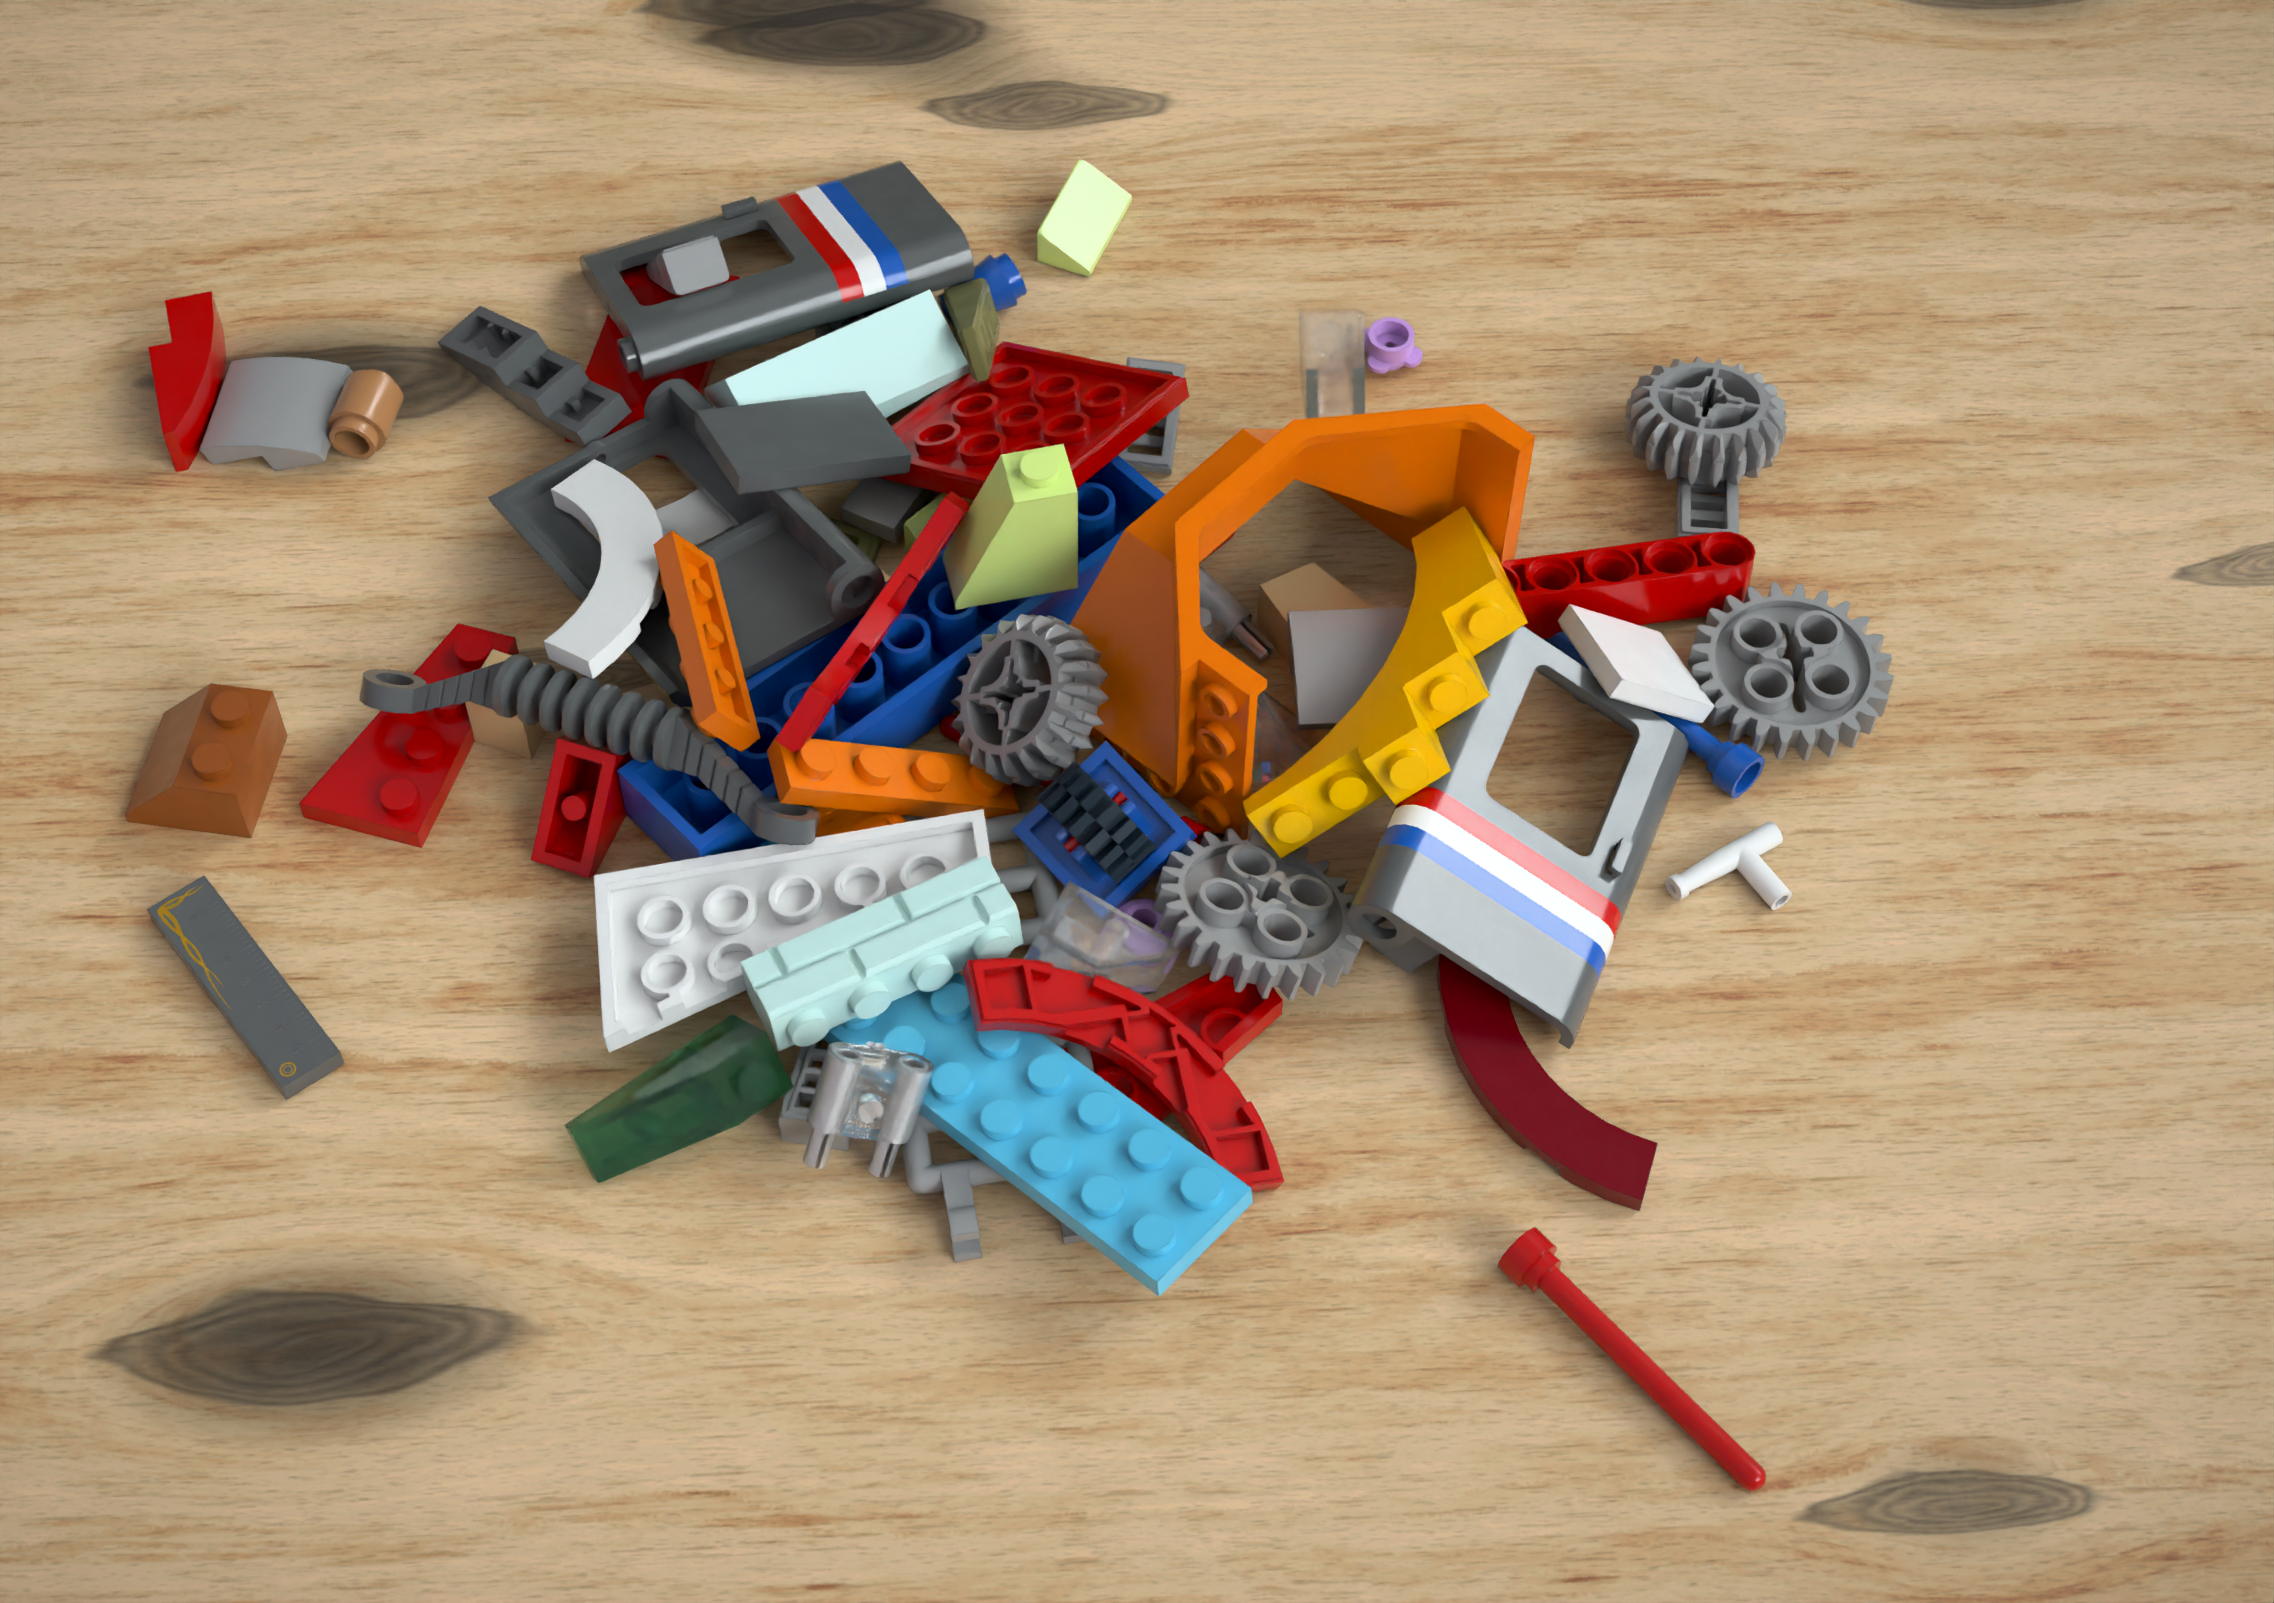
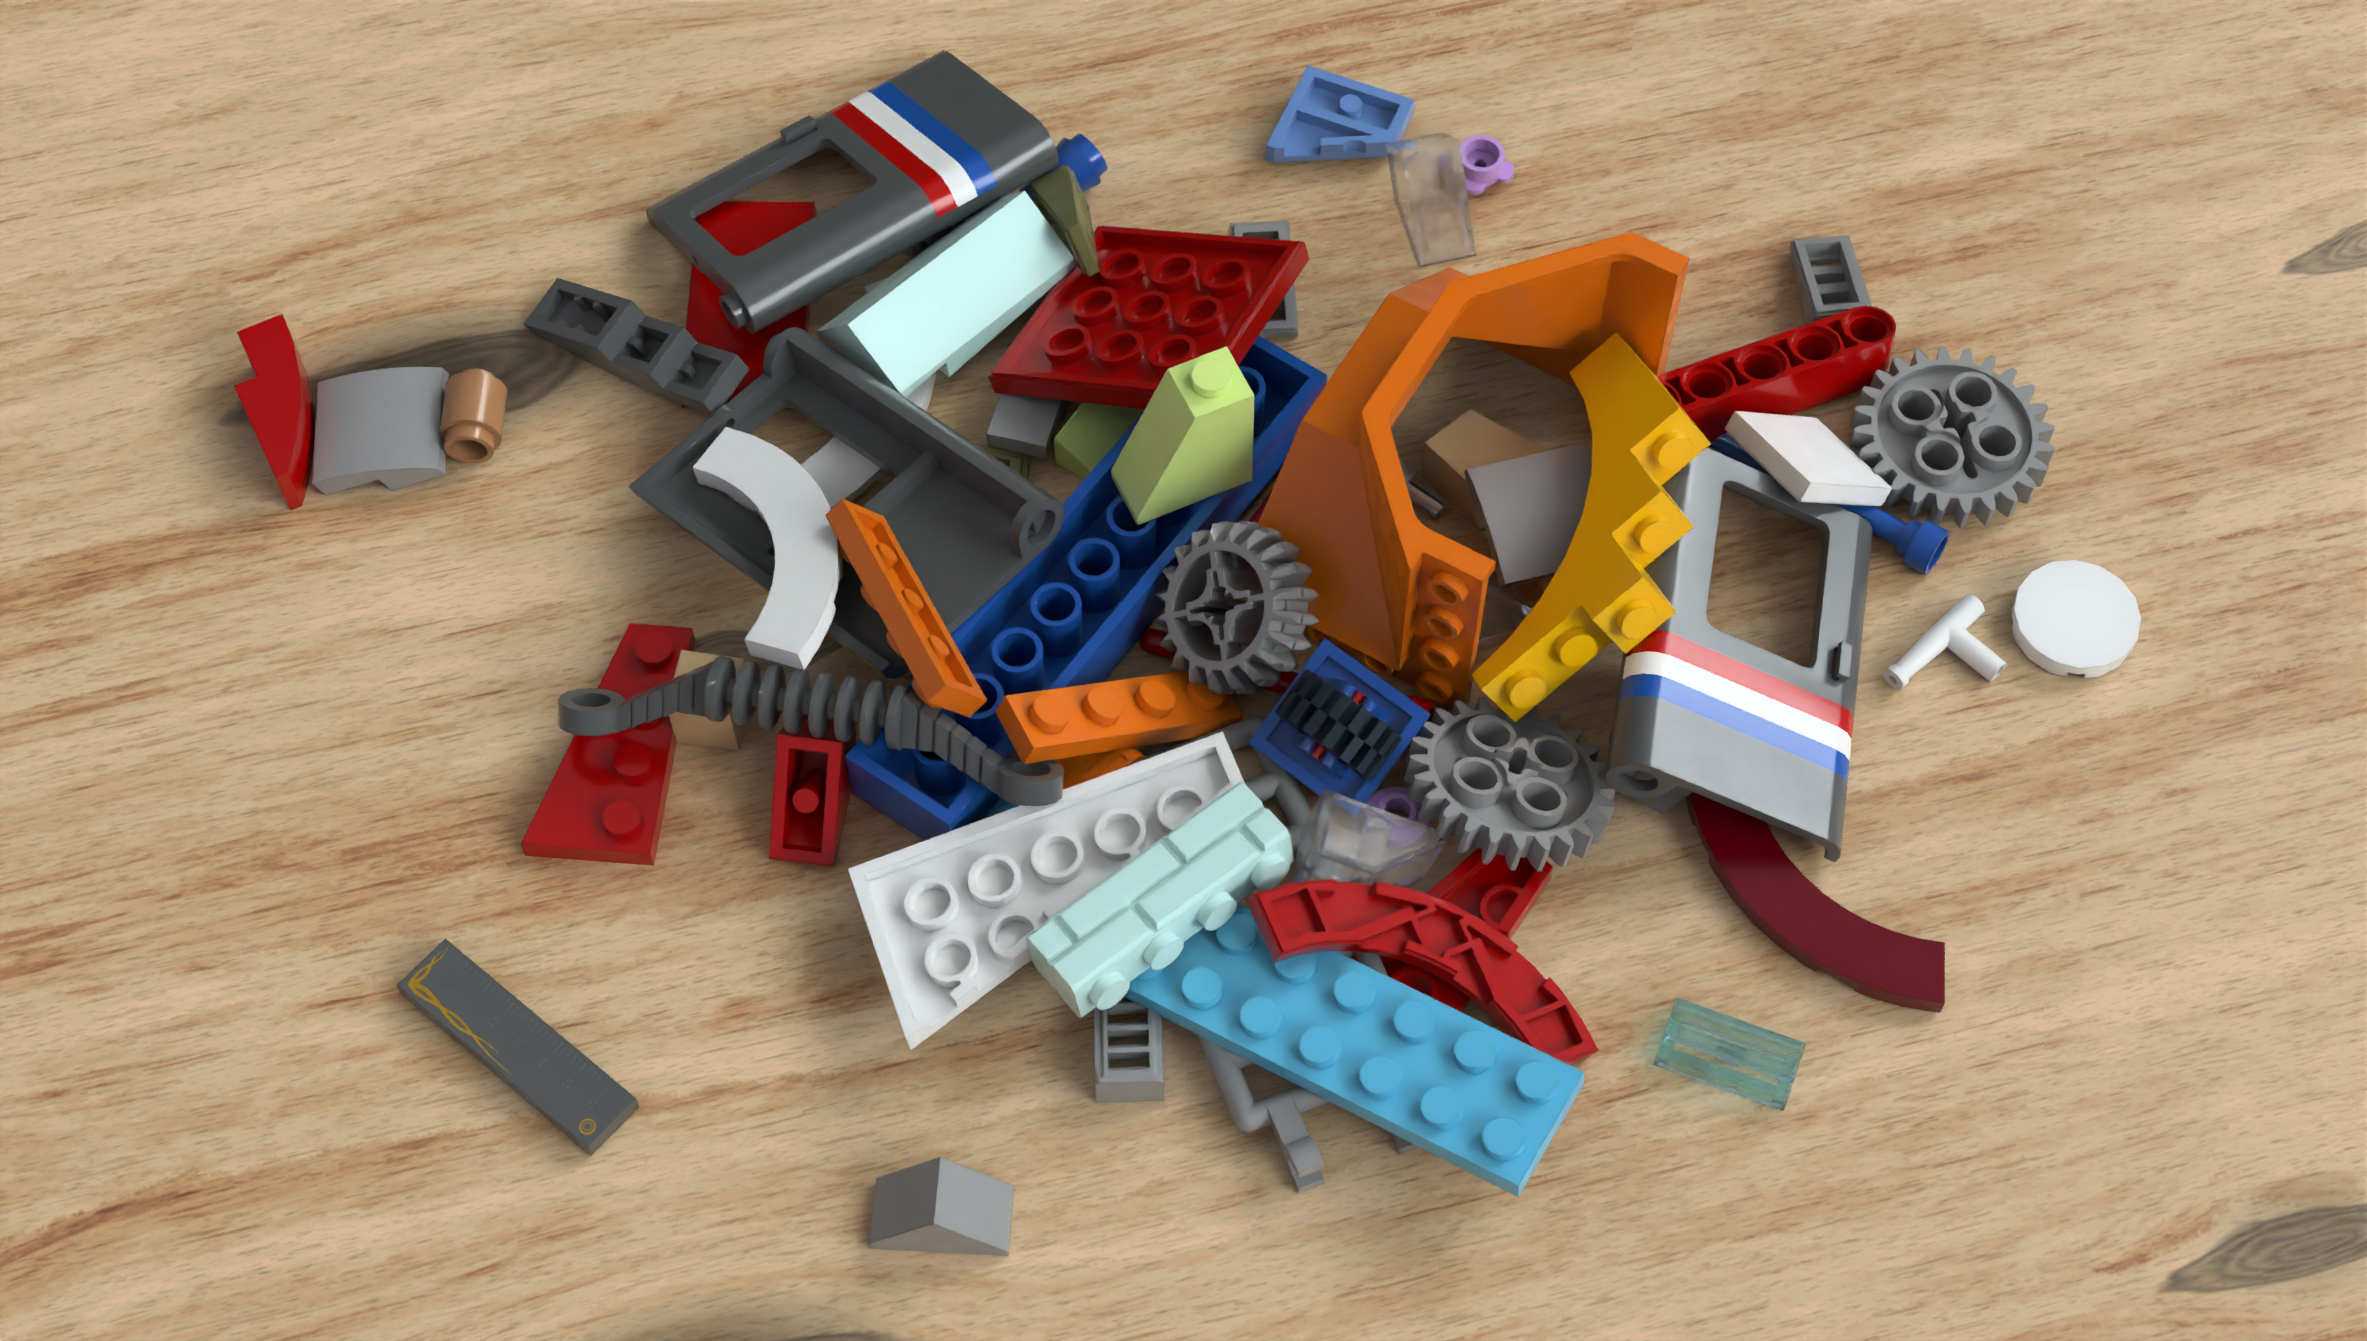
camera: 10 degrees left, 5 degrees up
dark orange slope [125,683,288,838] -> none
clear green slope [564,1014,794,1183] -> none
light grey slope [645,235,729,295] -> none
dark grey tile [694,391,912,495] -> none
red tile [775,491,970,753] -> none
clear piece [803,1042,933,1178] -> none
yellowish green slope [1037,160,1132,277] -> none
red piece [1498,1227,1766,1491] -> none
light grey gear [1625,356,1787,488] -> none
none -> light grey slope [869,1157,1014,1256]
none -> medium blue wing [1265,65,1415,163]
none -> clear light blue tile [1653,997,1806,1111]
none -> white tile [2011,560,2141,678]

